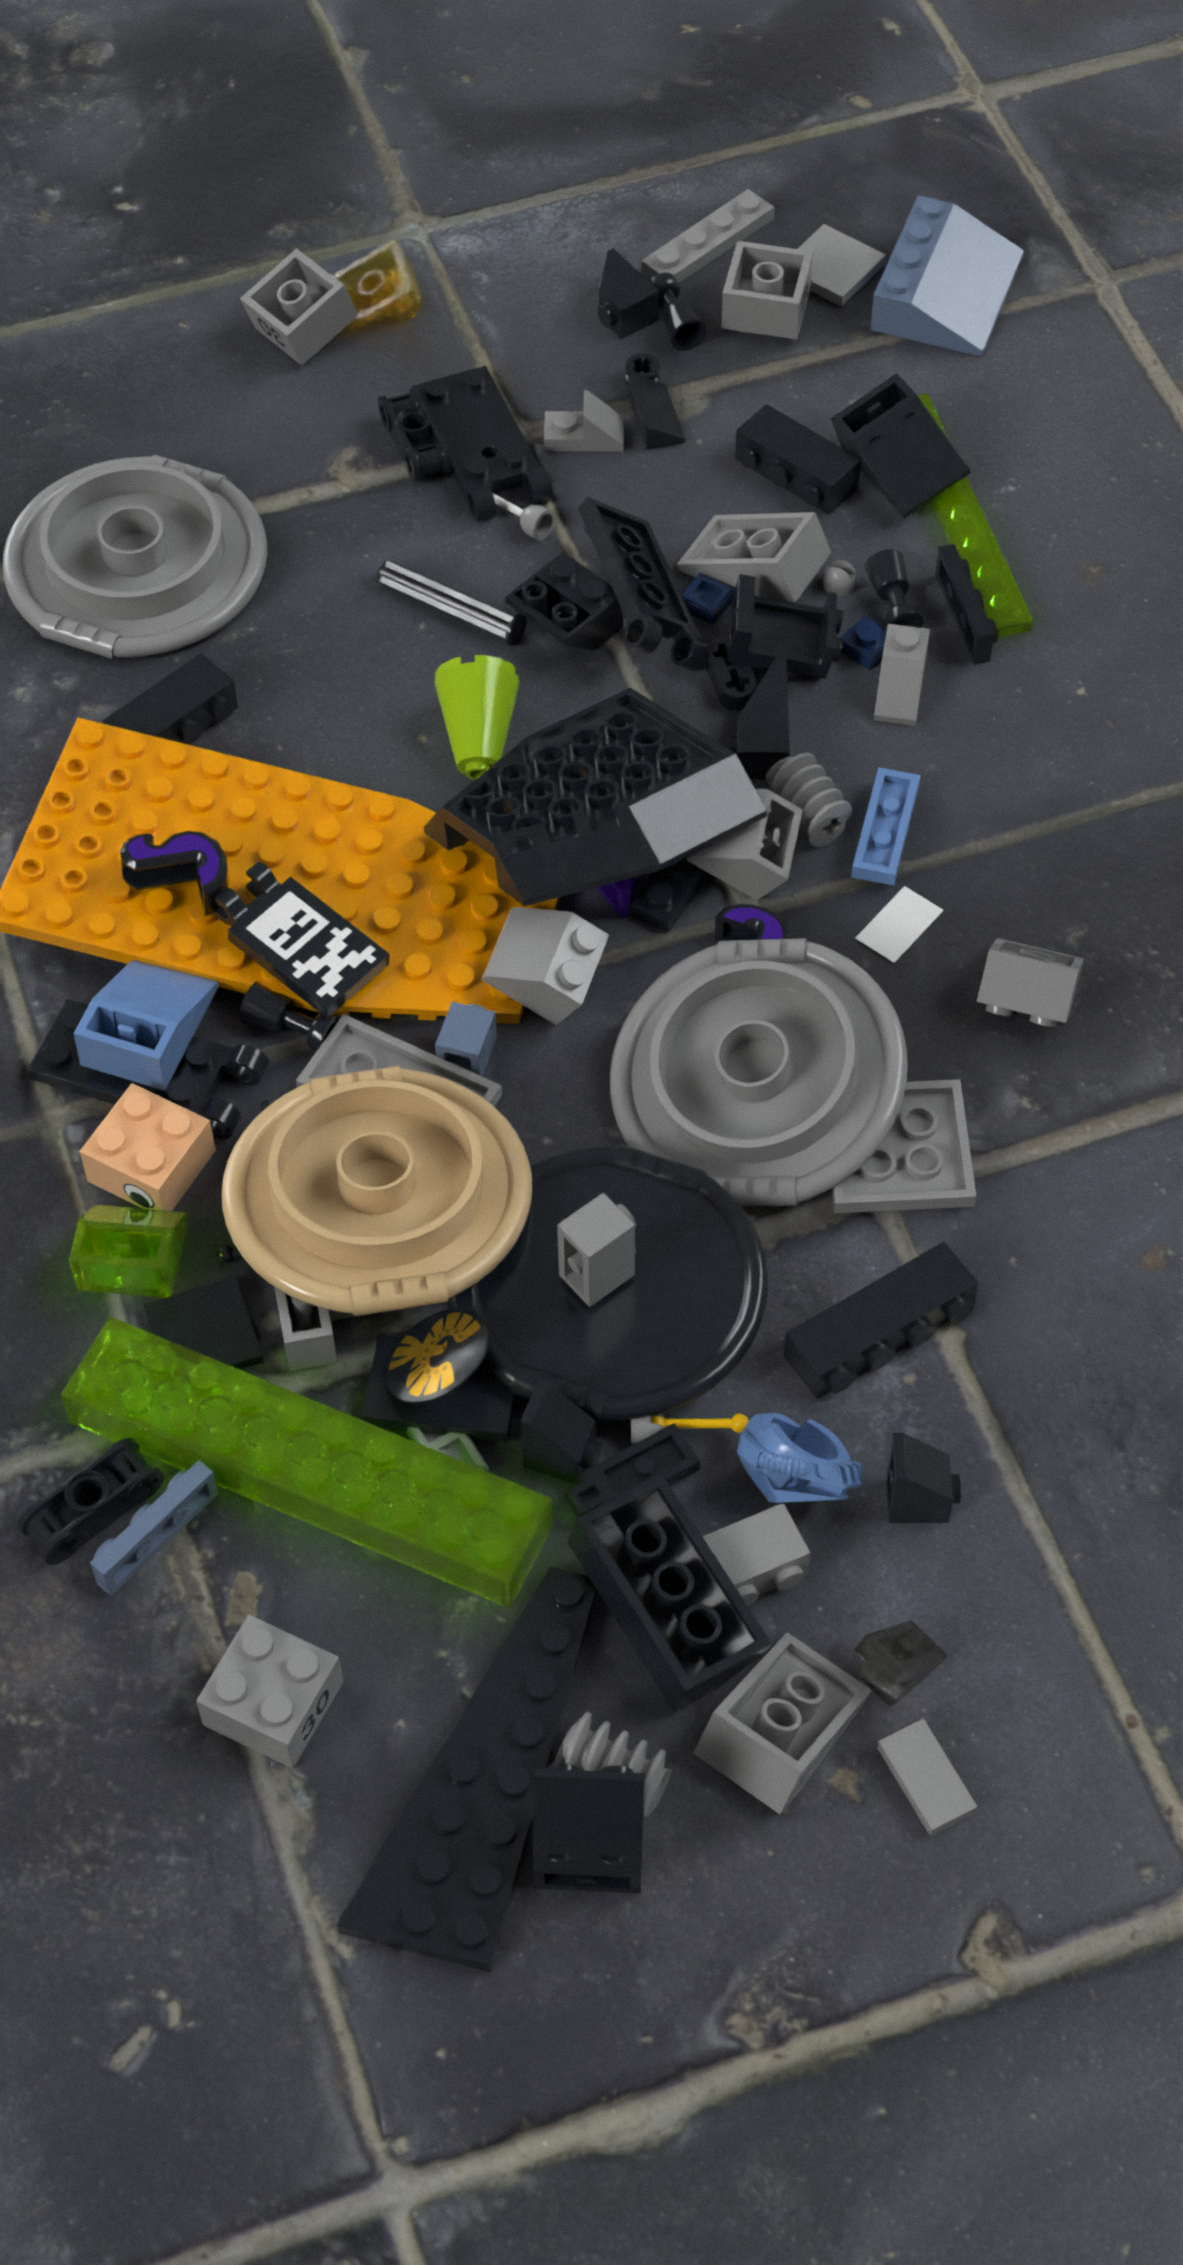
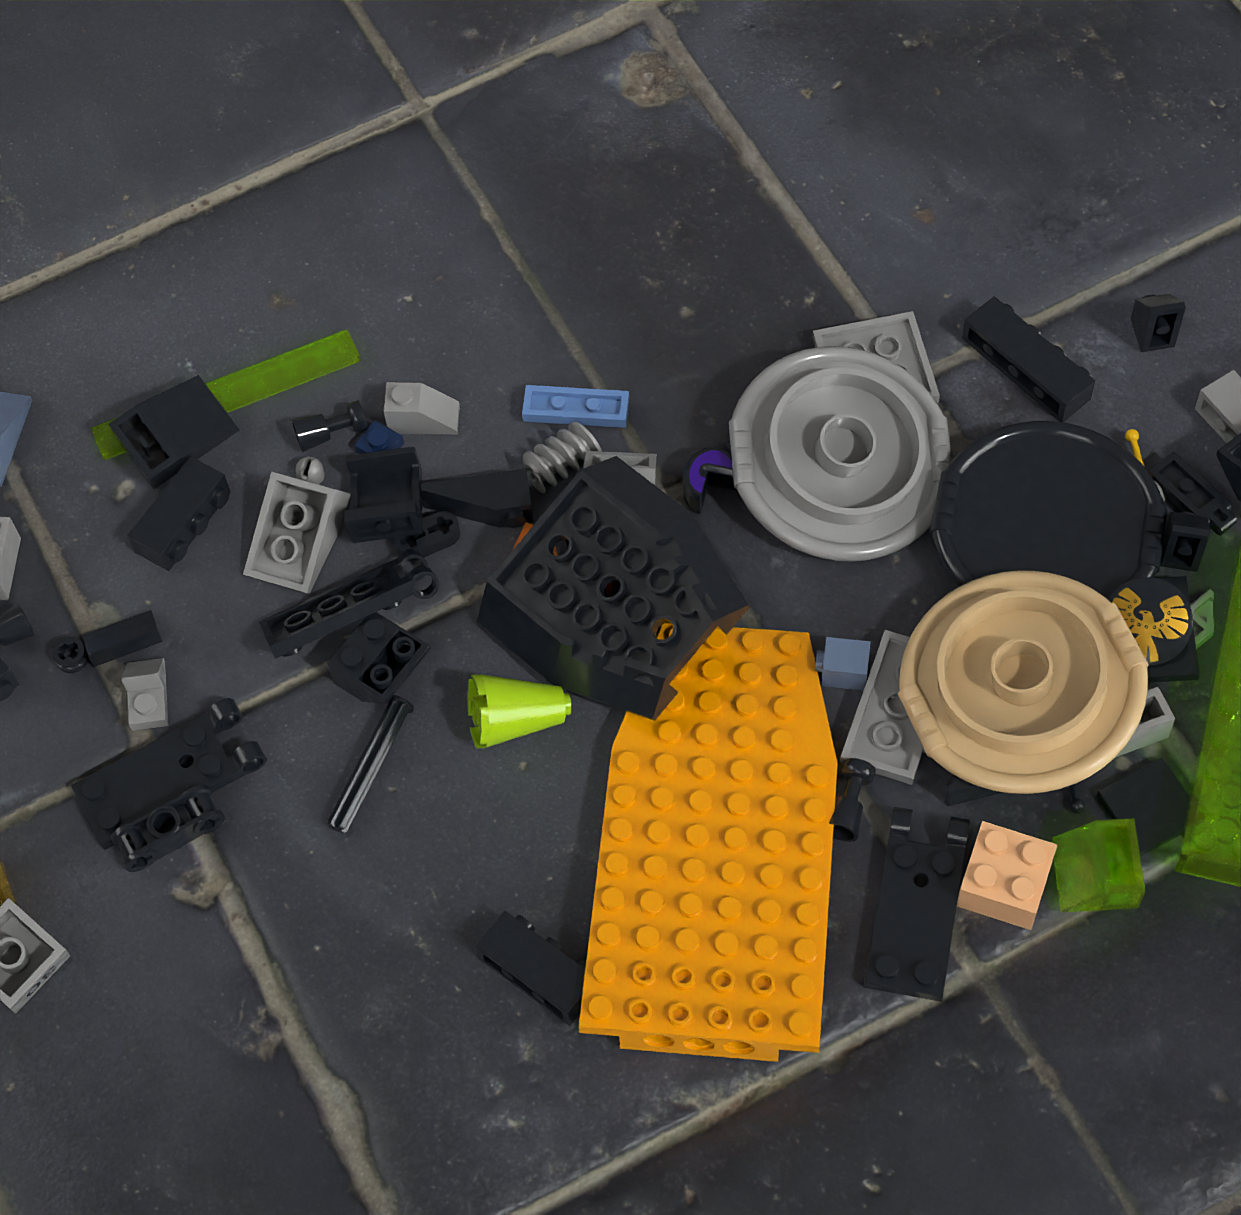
camera: 95 degrees left, 5 degrees up
light grey piece [2,455,267,660] -> none
medium blue slope [74,960,219,1091] -> none
black animal [120,830,229,916] -> none
black tile [214,861,390,1019] -> none
light grey slope [481,907,609,1025] -> none
light grey hinge [493,493,555,541] -> none
light grey brick [557,1192,636,1307] -> none
dark blue tile [682,573,735,624] -> none
medium blue helmet [736,1412,862,1503] -> none
white sticker [855,886,944,963] -> none
black plate [935,544,998,665] -> none
light grey slope [977,938,1085,1027] -> none

